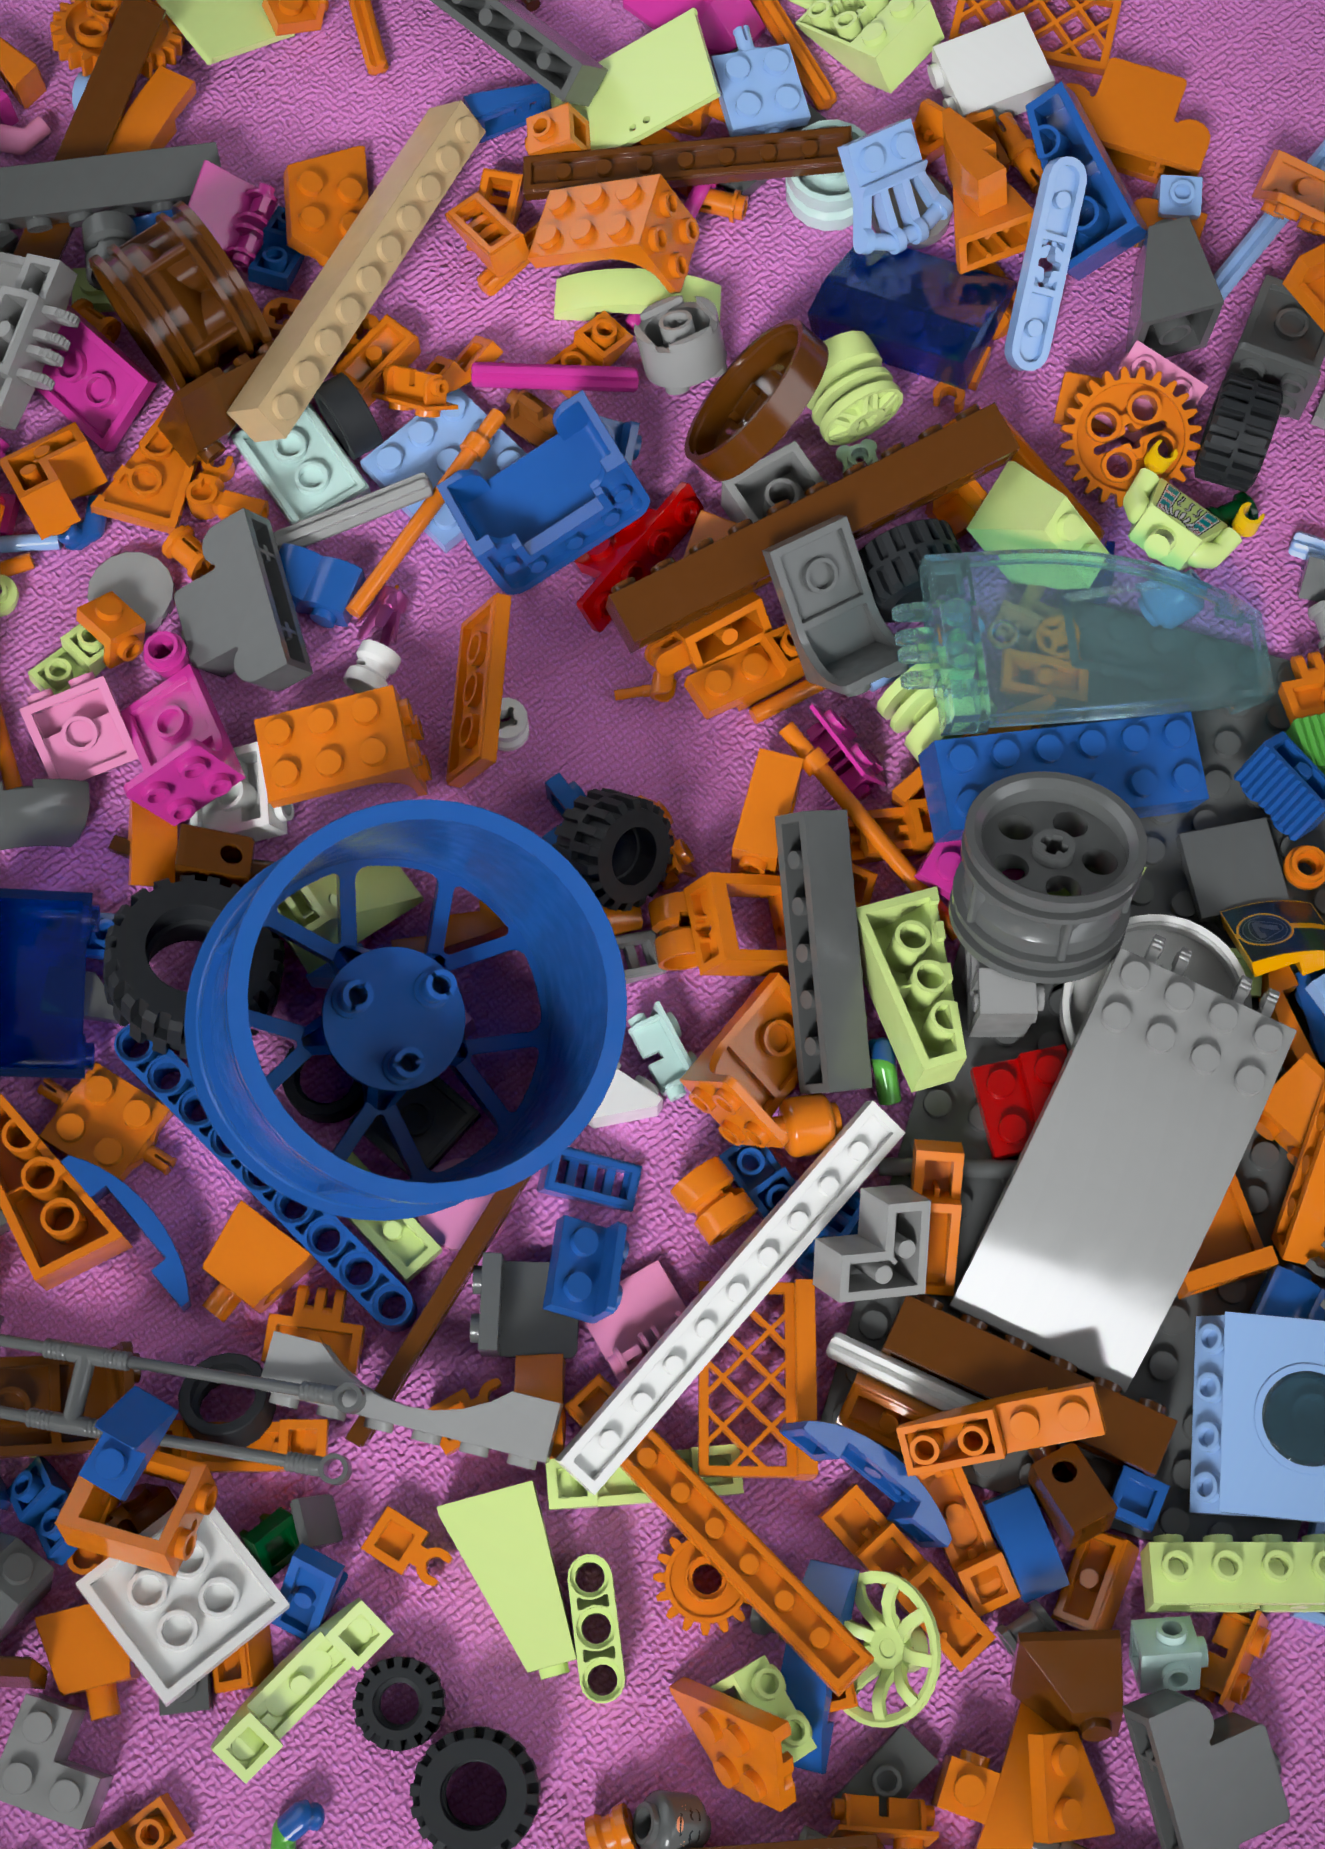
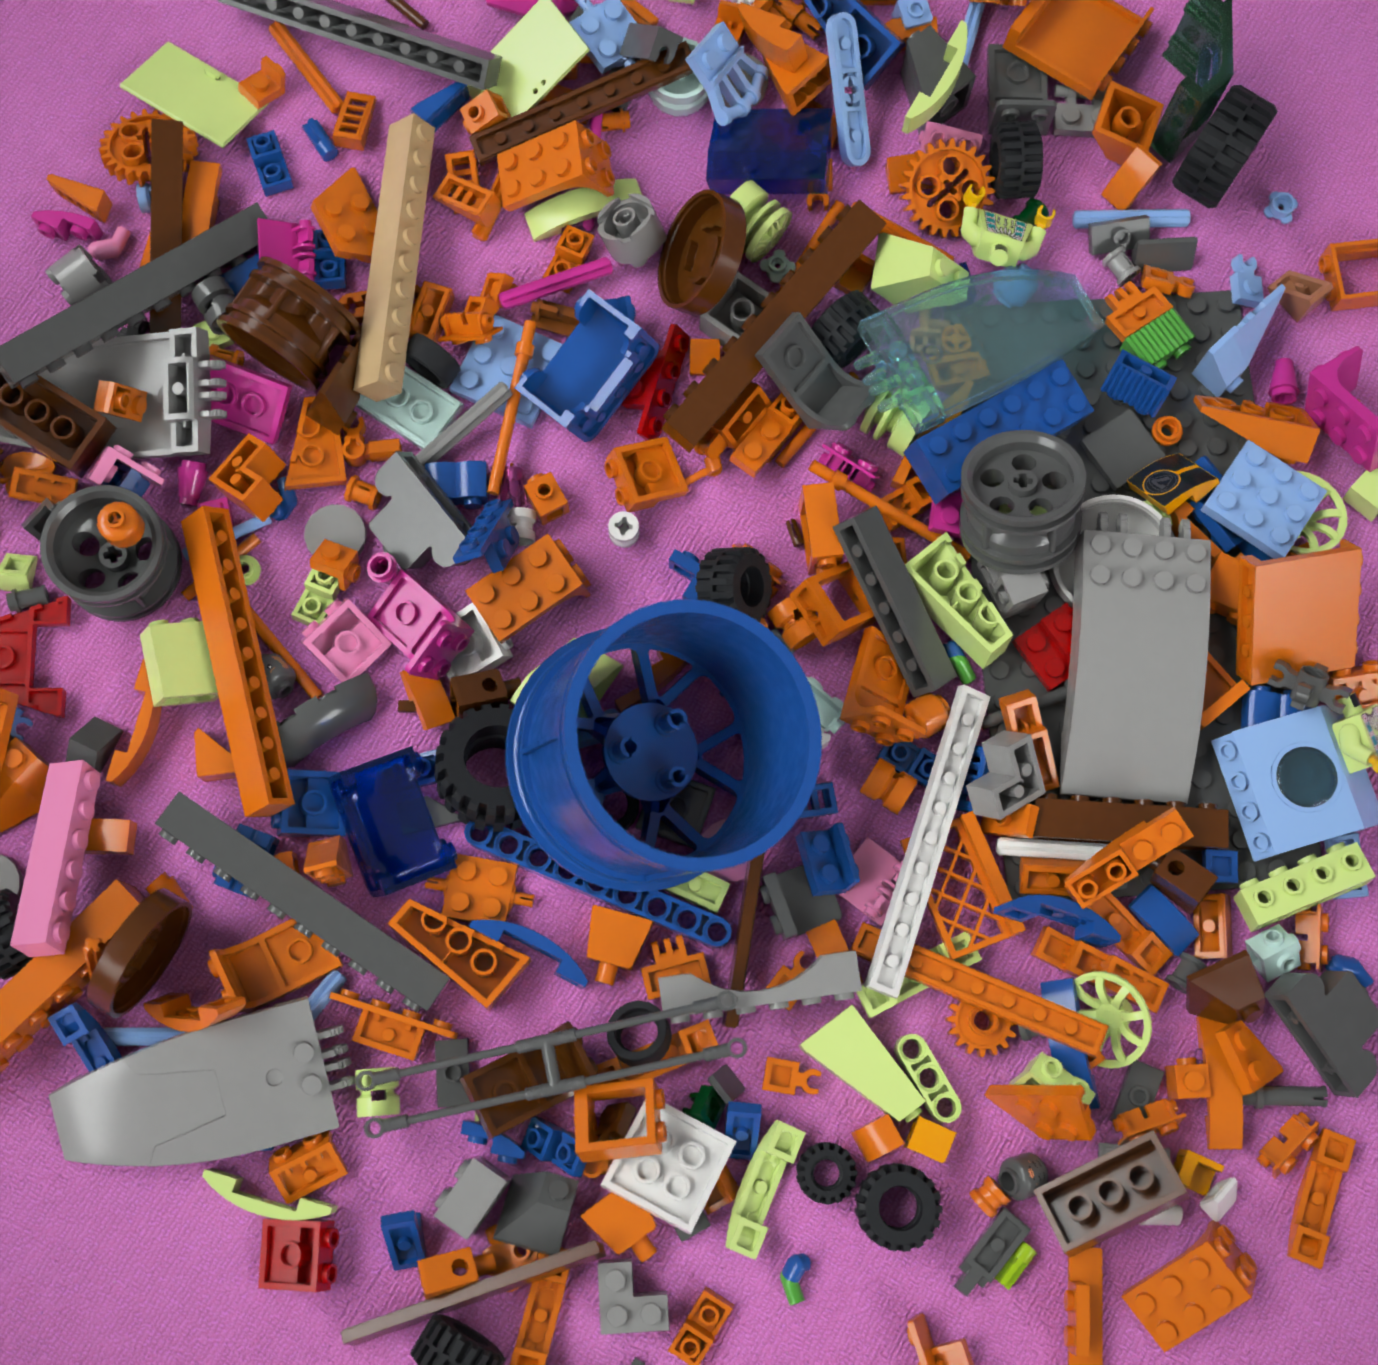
camera: 25 degrees left, 5 degrees up
blue slope [78,1386,179,1501] -> none
orange tile [446,592,512,788] -> none
none -> blue slope [246,130,294,197]
none -> blue piece [302,118,339,162]
none -> orange slope [332,91,376,151]
none -> blue bracket [452,499,519,573]
none -> orange brick [523,472,570,526]
none -> orange plate [604,436,689,512]
none -> dark grey hinge [619,23,683,64]
none -> reddish brown piece [786,519,804,547]
none -> orange brick [851,1113,905,1162]
none -> yellowish green slope [902,20,967,134]
none -> light orange panel [903,1116,956,1163]
none -> orange plate [980,804,1039,838]
none -> blue arm [1325,954,1374,988]

